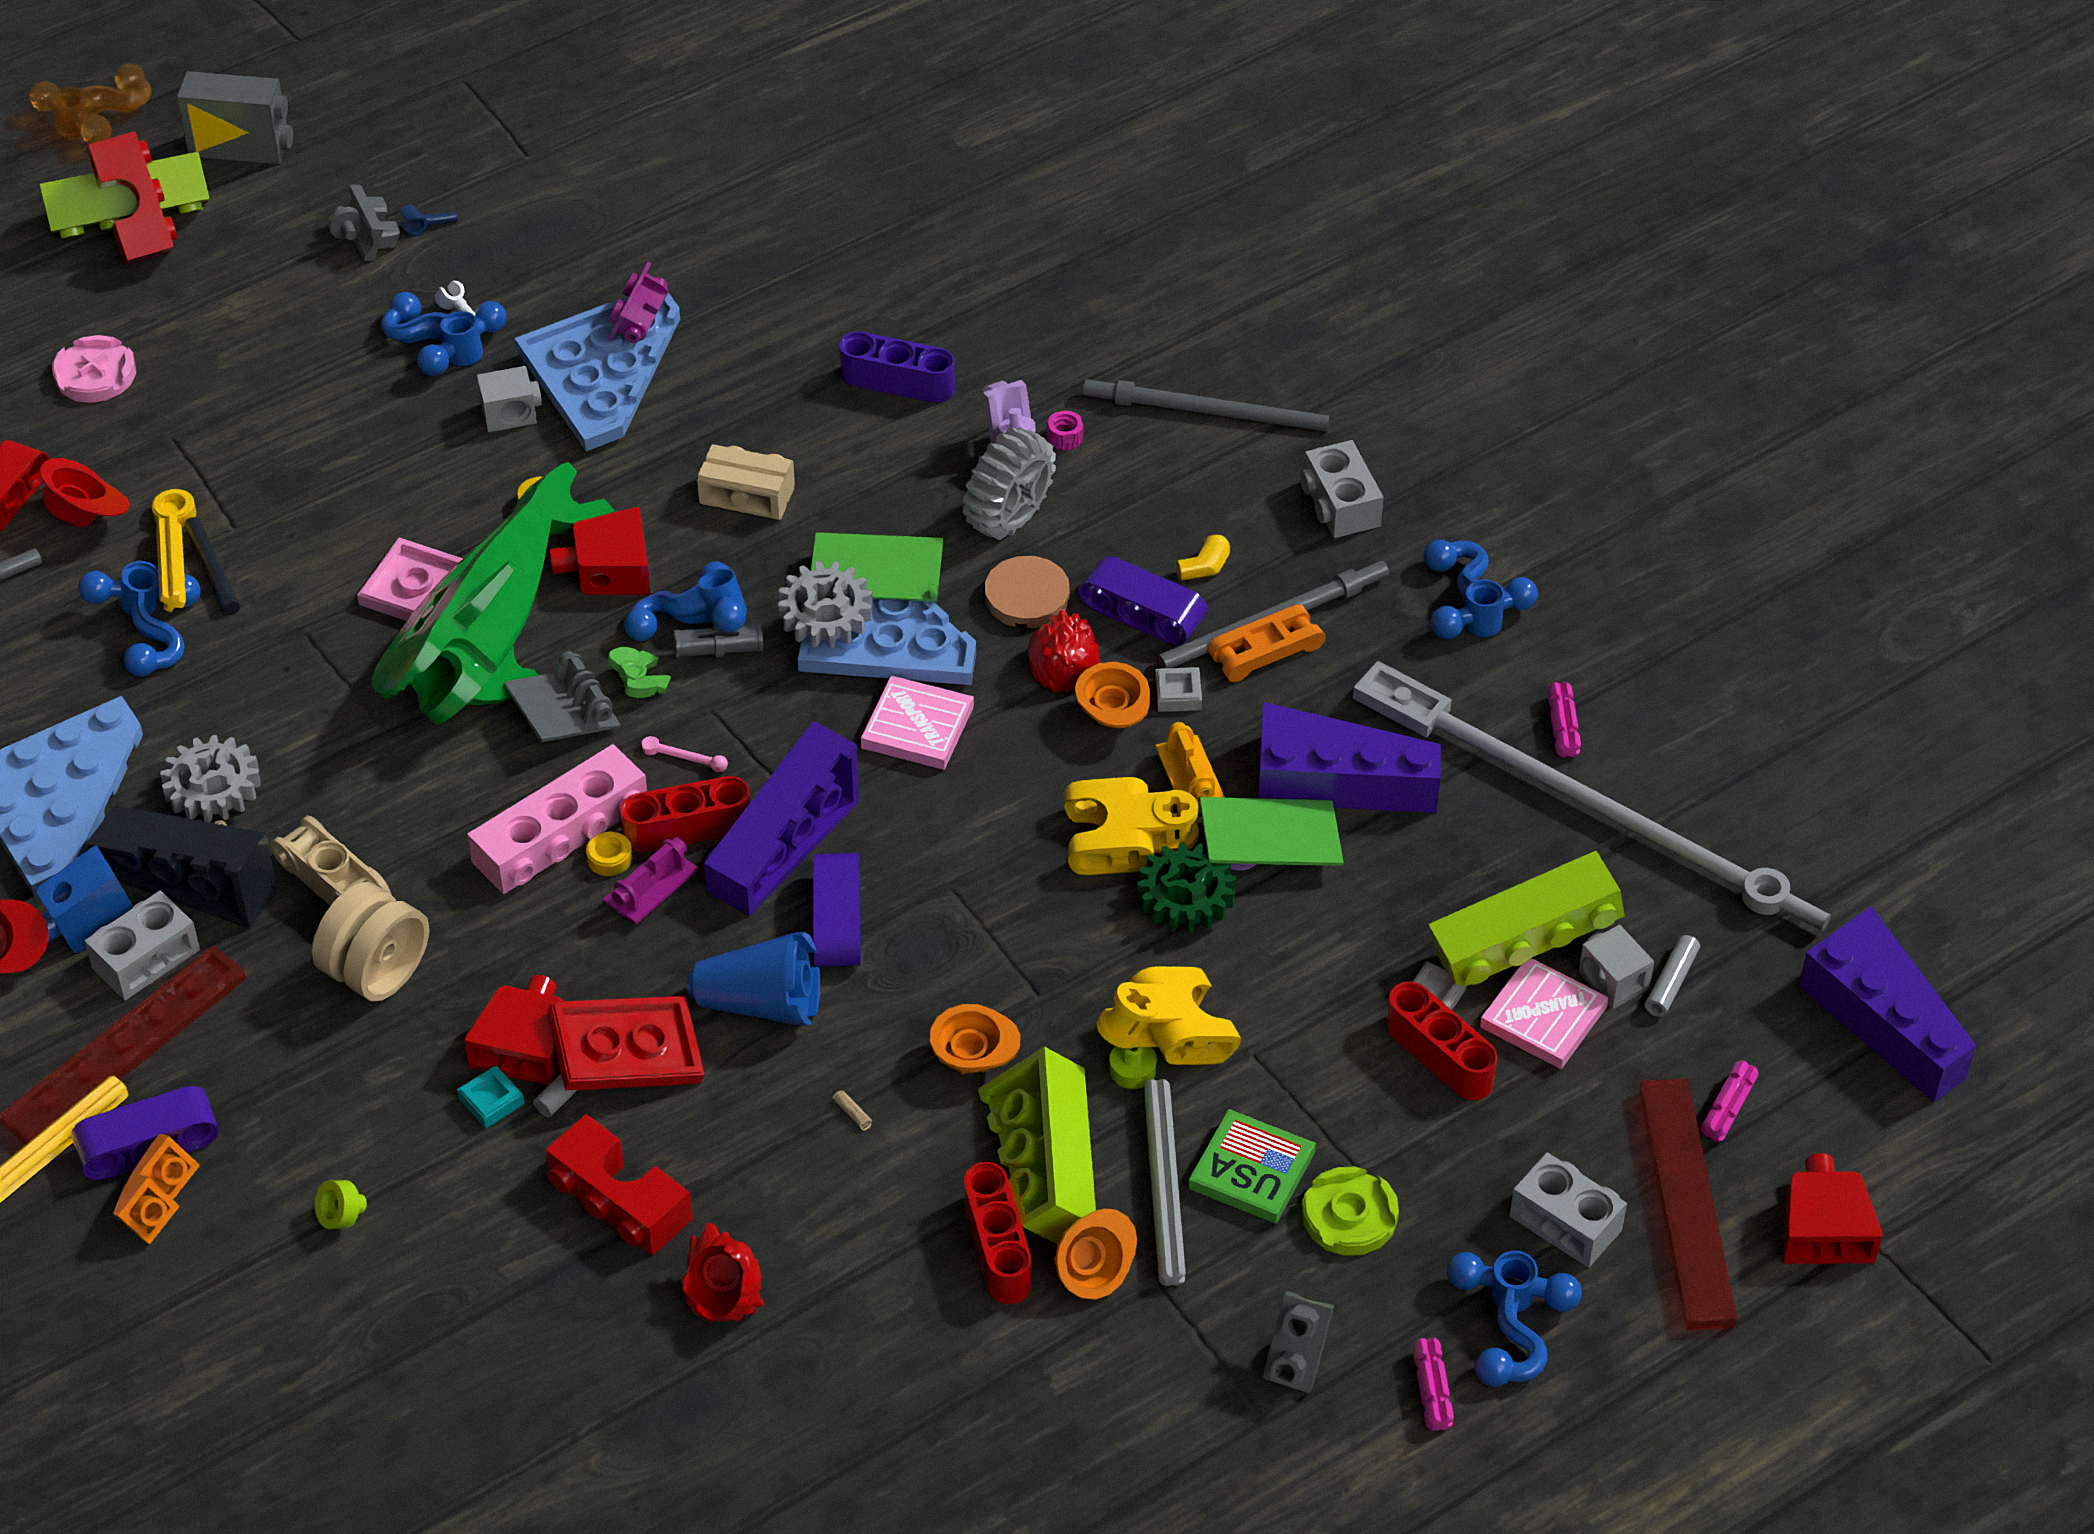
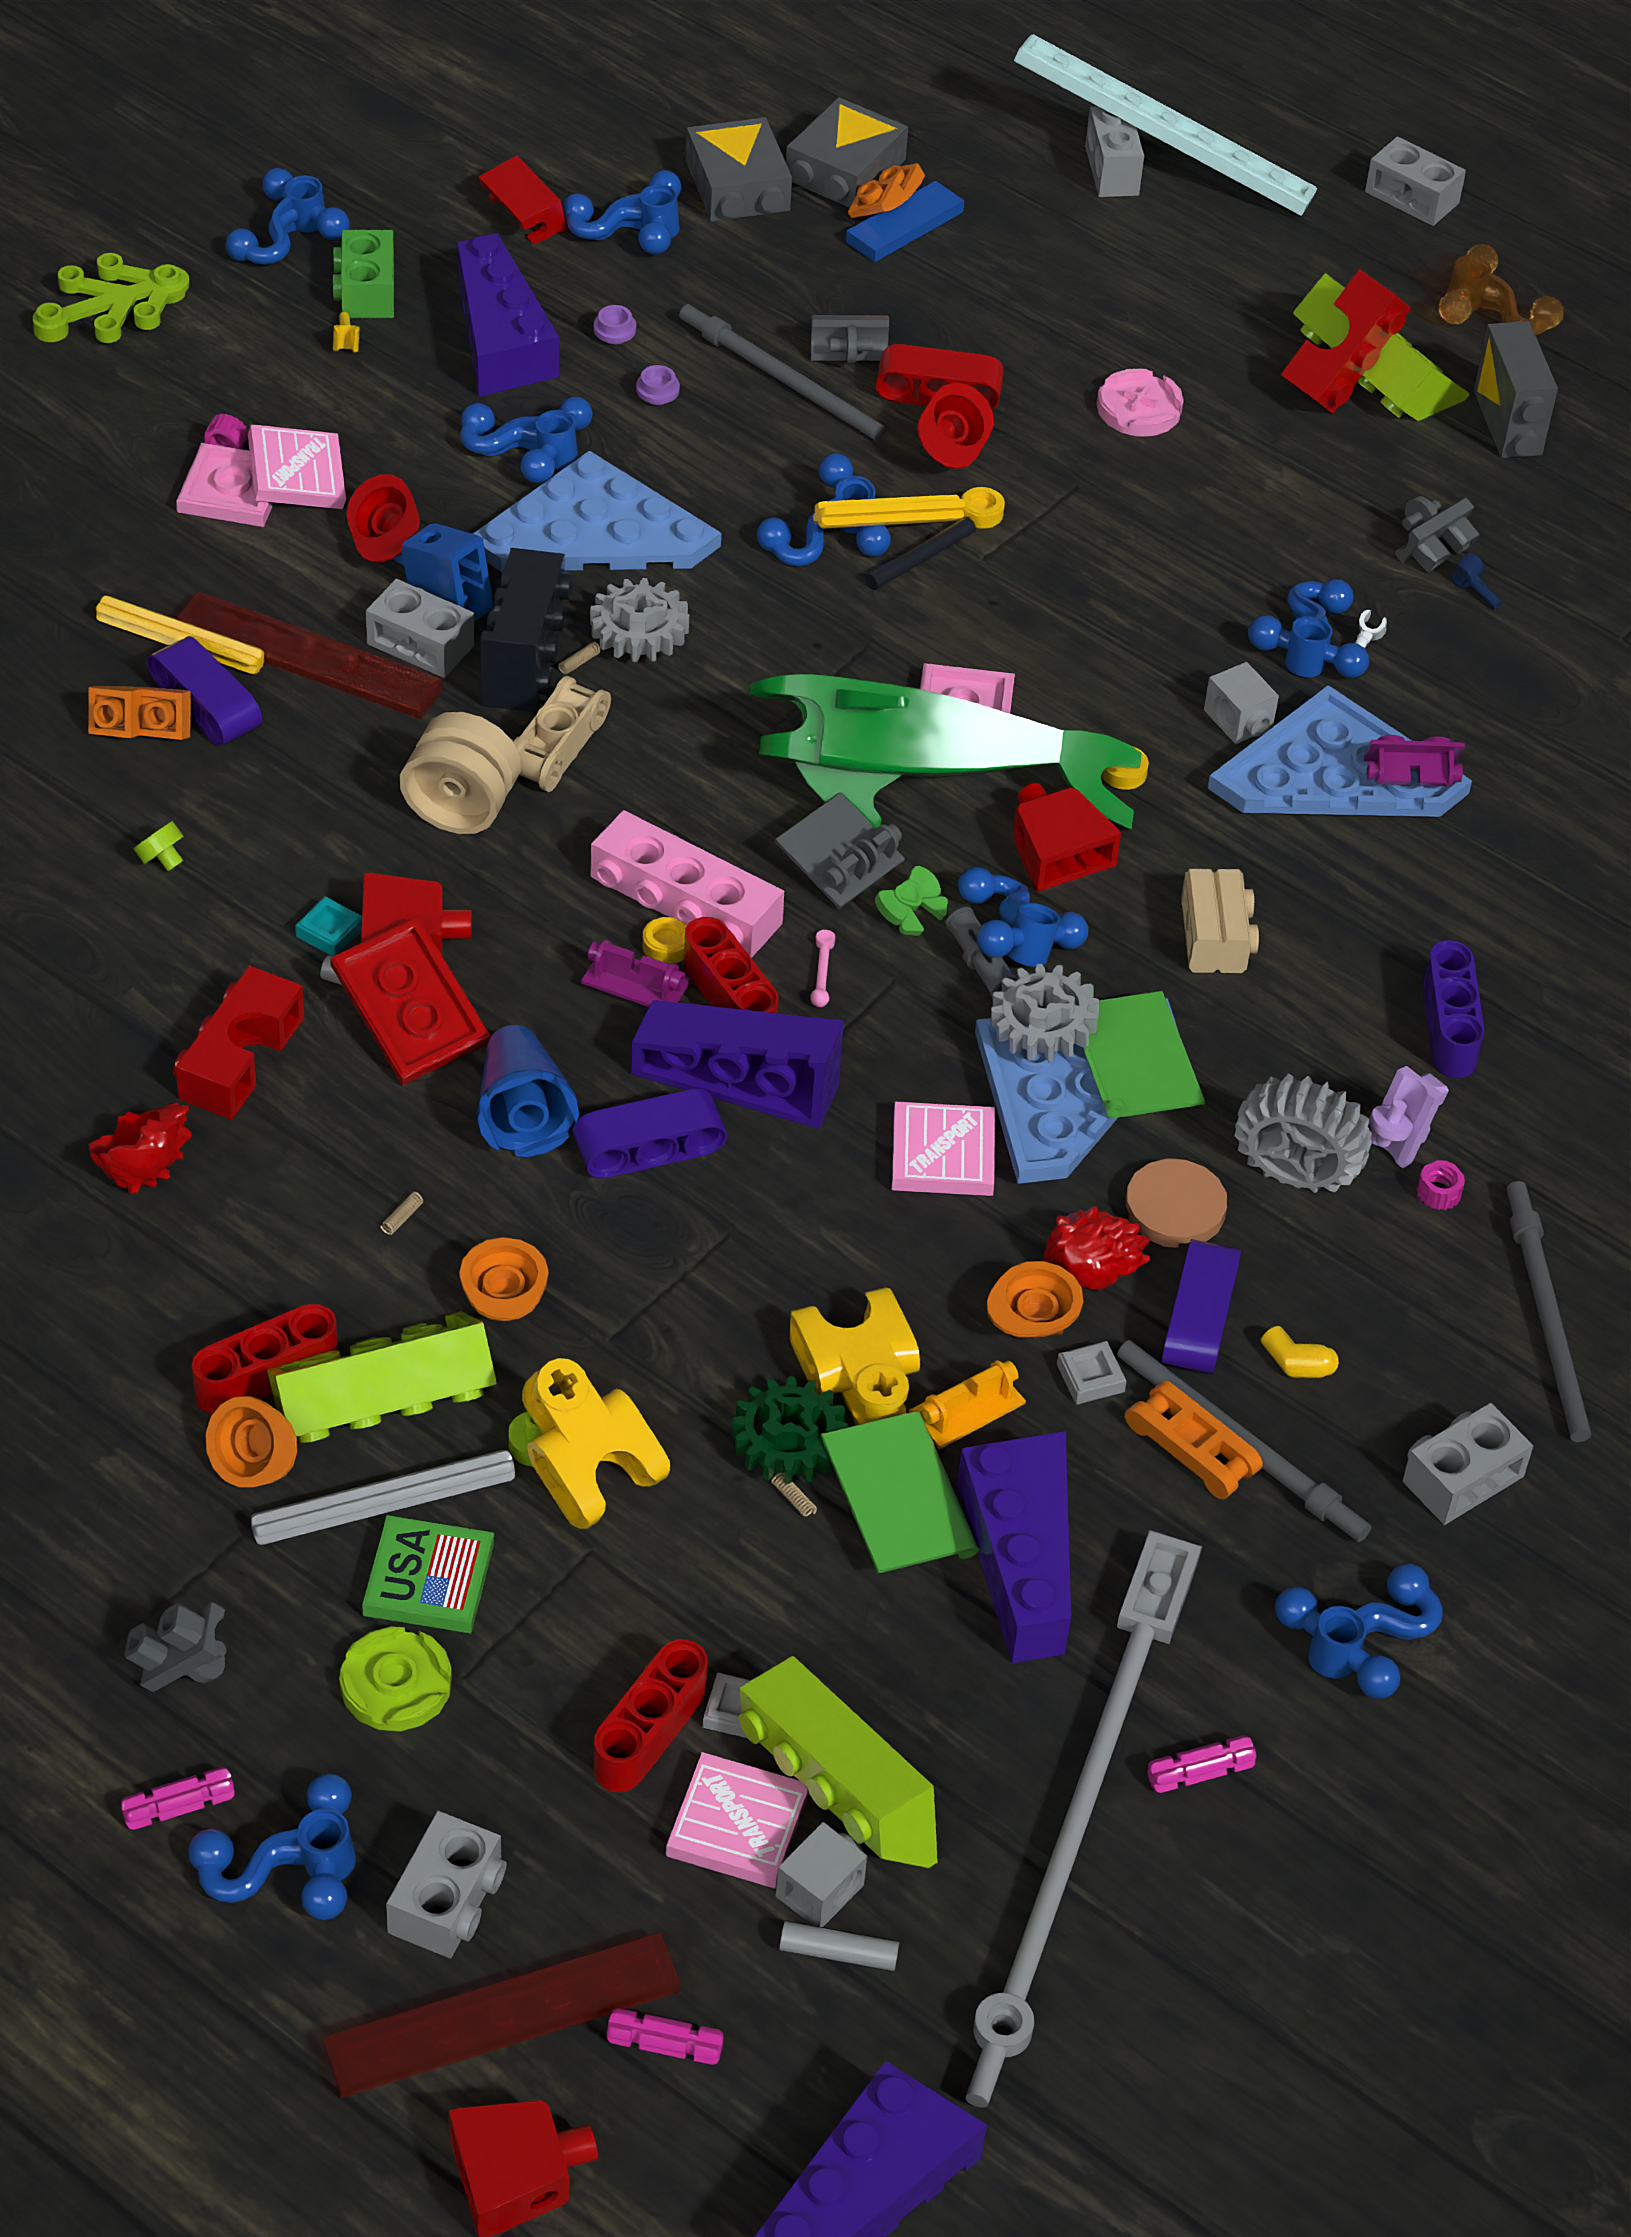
camera: 70 degrees right, 0 degrees up
none -> tan leg [772,1473,817,1516]

